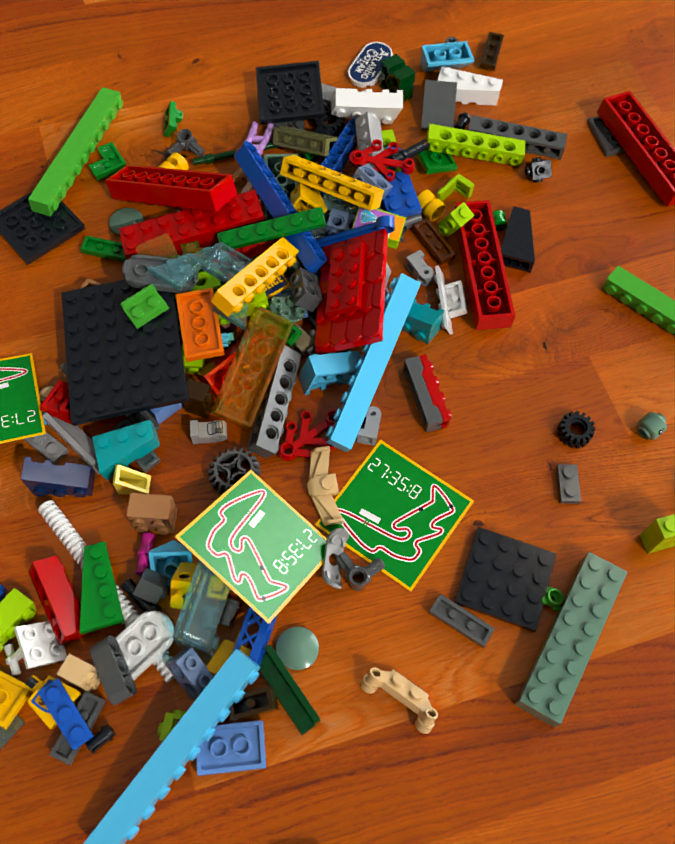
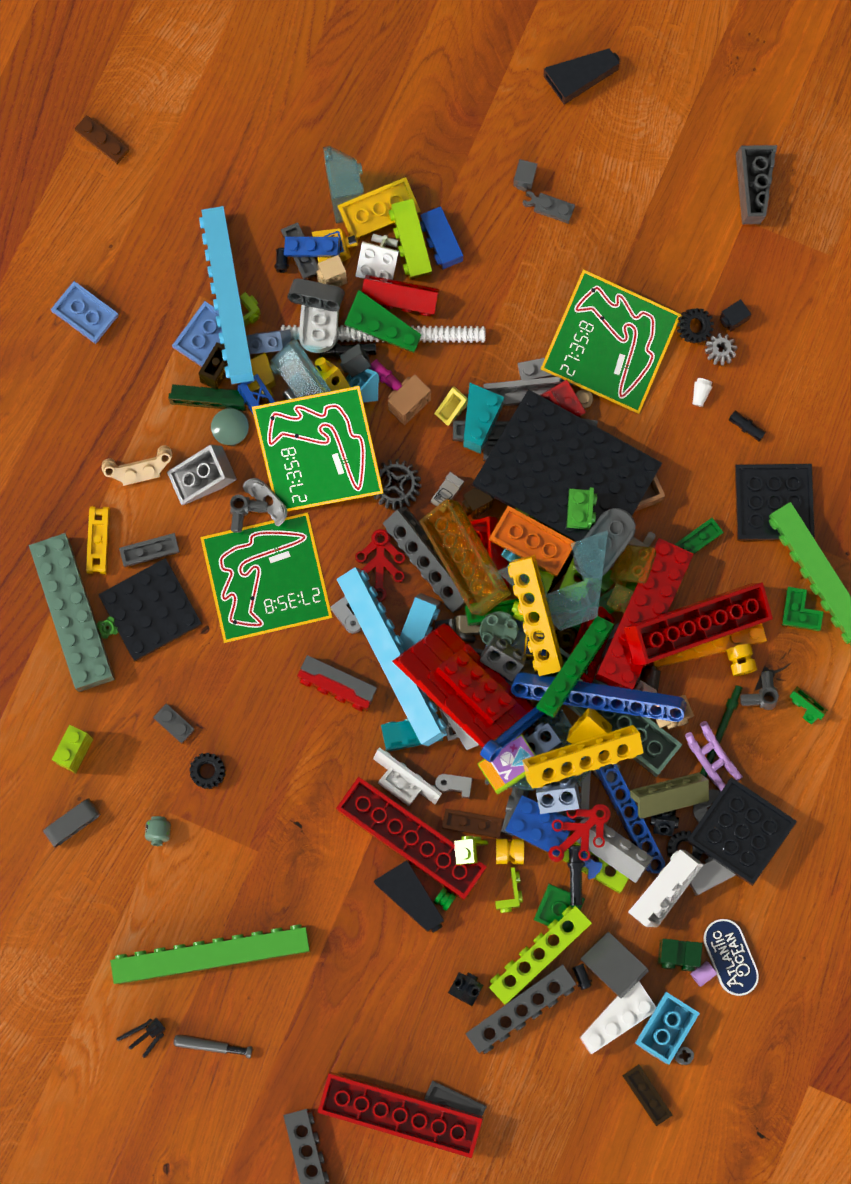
camera: 135 degrees right, 15 degrees up
dark blue wedge [21,457,95,498] -> none
sand green dish [109,208,144,235] -> none
tan plate [307,446,344,526] -> none
none -> yellow plate [86,506,110,574]
none -> light grey slope [167,445,237,505]

